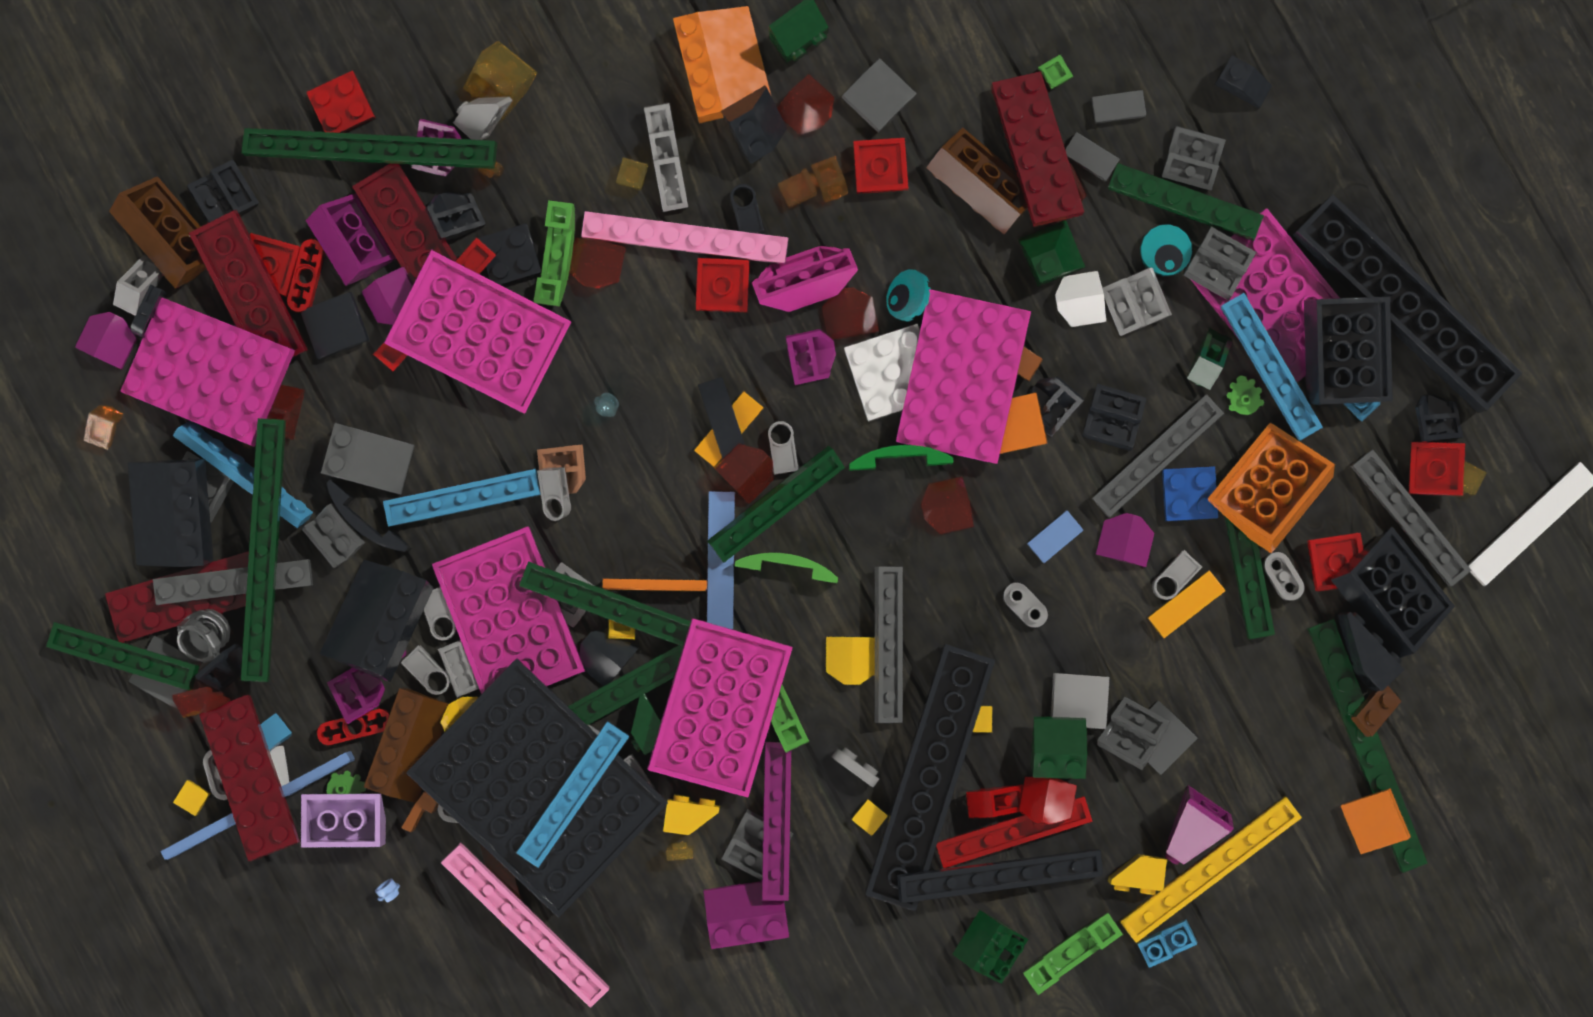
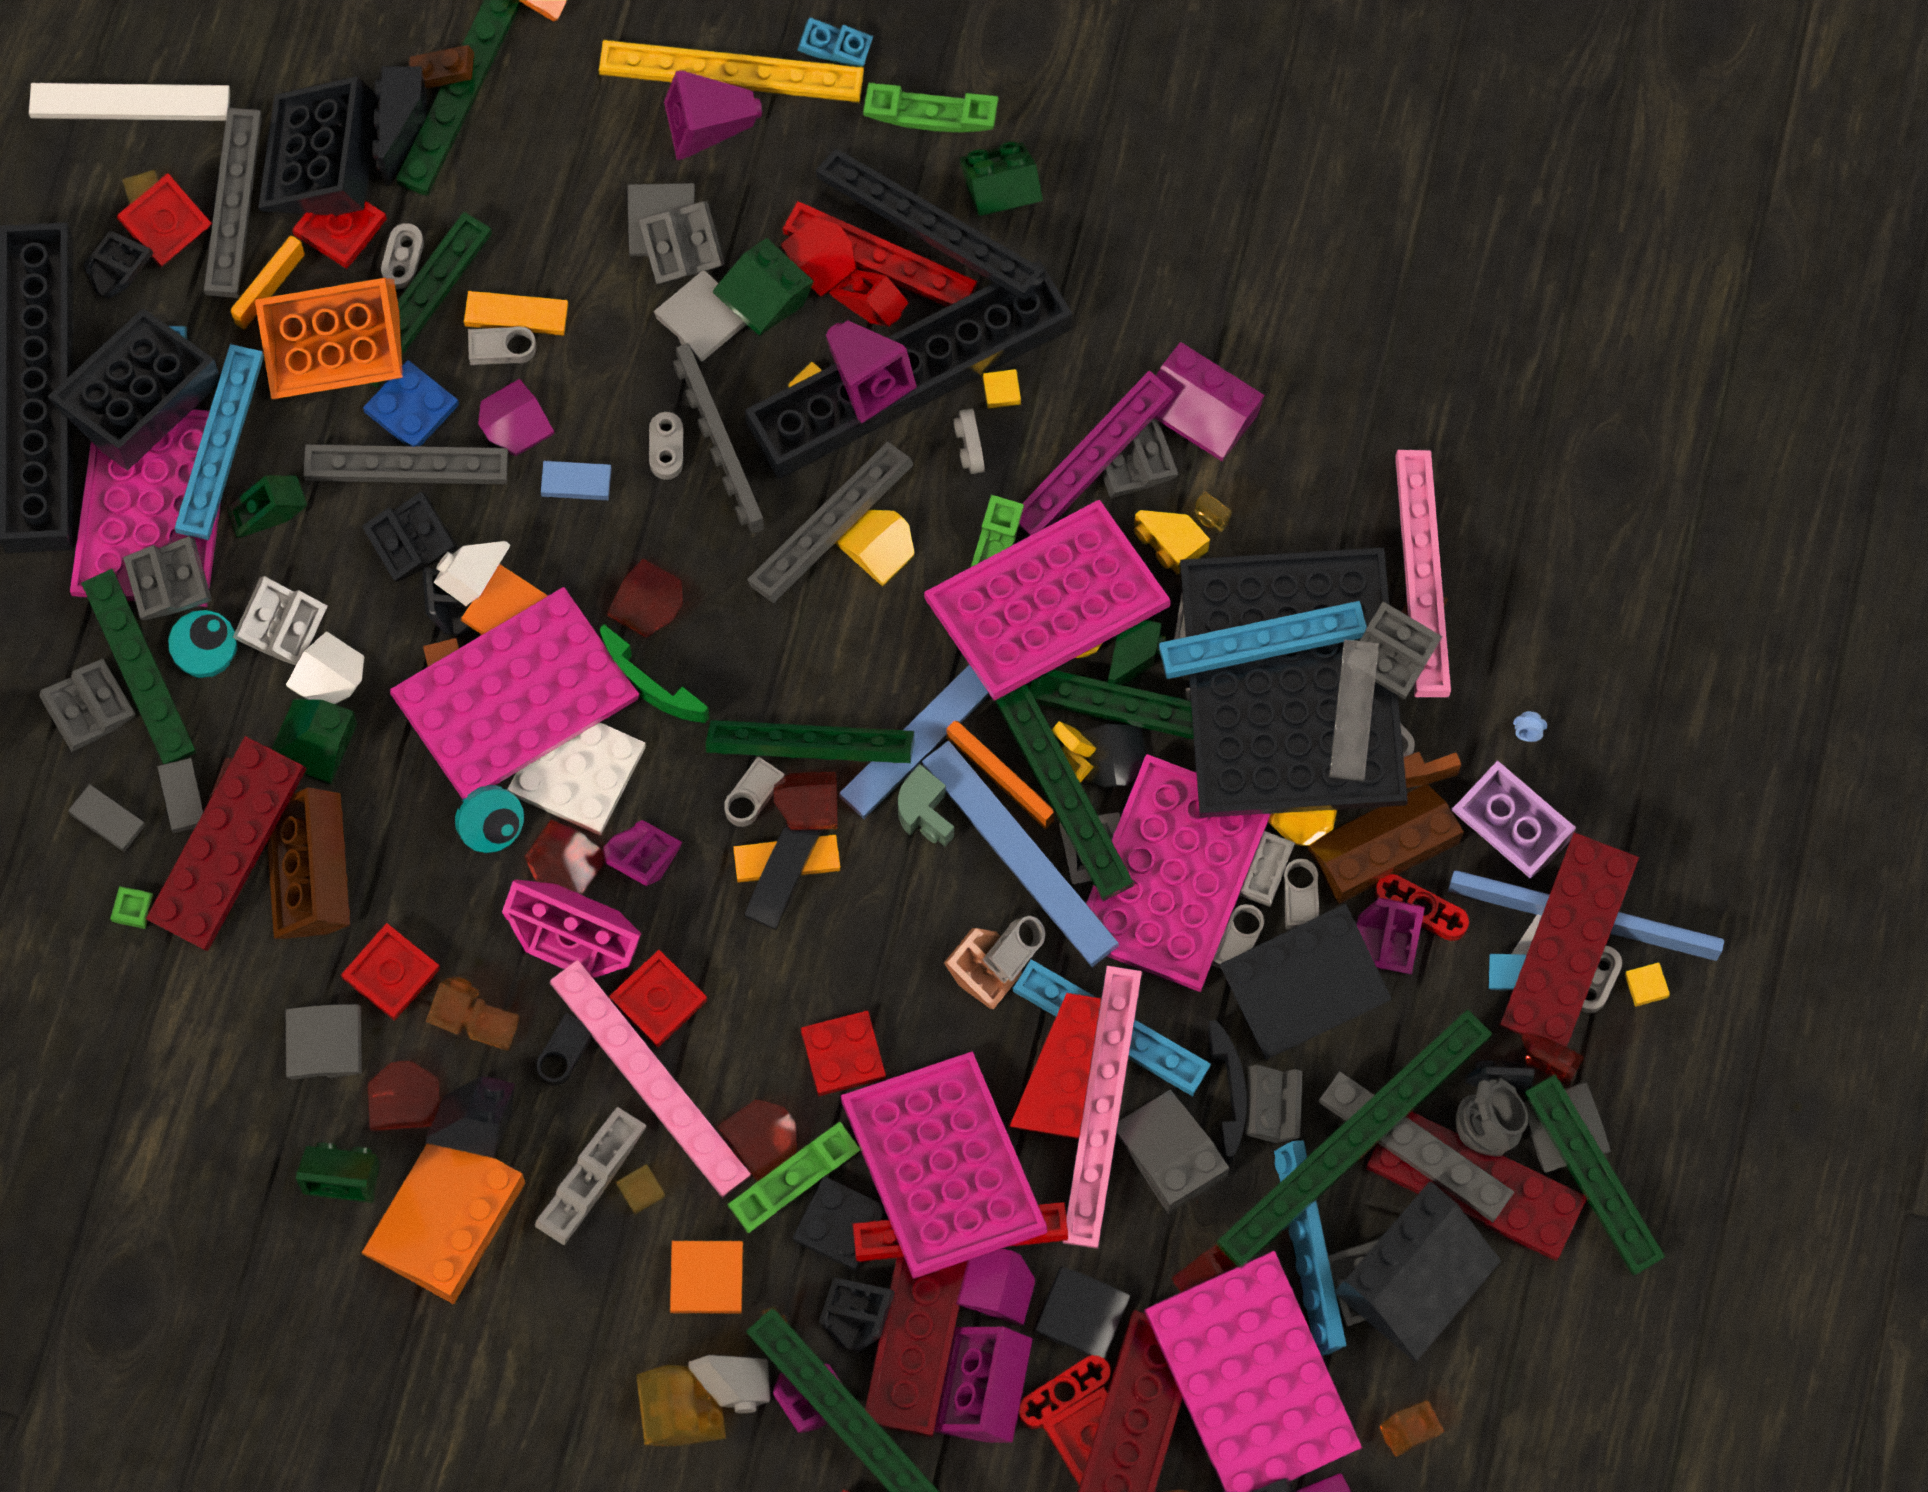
camera: 140 degrees left, 15 degrees down
bright green piece [326,771,366,794] -> none
clear light blue plate [594,393,619,417] -> none
bright green slope [735,553,838,584] -> none
yellow slope [1108,854,1167,895] -> none
bright green piece [1227,376,1264,415] -> none
none -> light orange tile [231,236,305,330]
none -> white slope [434,541,510,606]
none -> orange tile [670,1241,743,1314]
none -> dark grey plate [673,343,764,534]
none -> red plate [801,1010,886,1097]
none -> magenta slope [826,320,917,423]
none -> sand green brick [898,764,954,847]
none -> medium blue tile [922,740,1119,967]
none -> red wedge [1009,993,1101,1139]
none -> yellow tile [1052,721,1097,758]
none -> bright pink plate [1063,966,1142,1249]
none -> clear plate [1329,639,1379,781]
none -> dark grey slope [1346,602,1442,699]

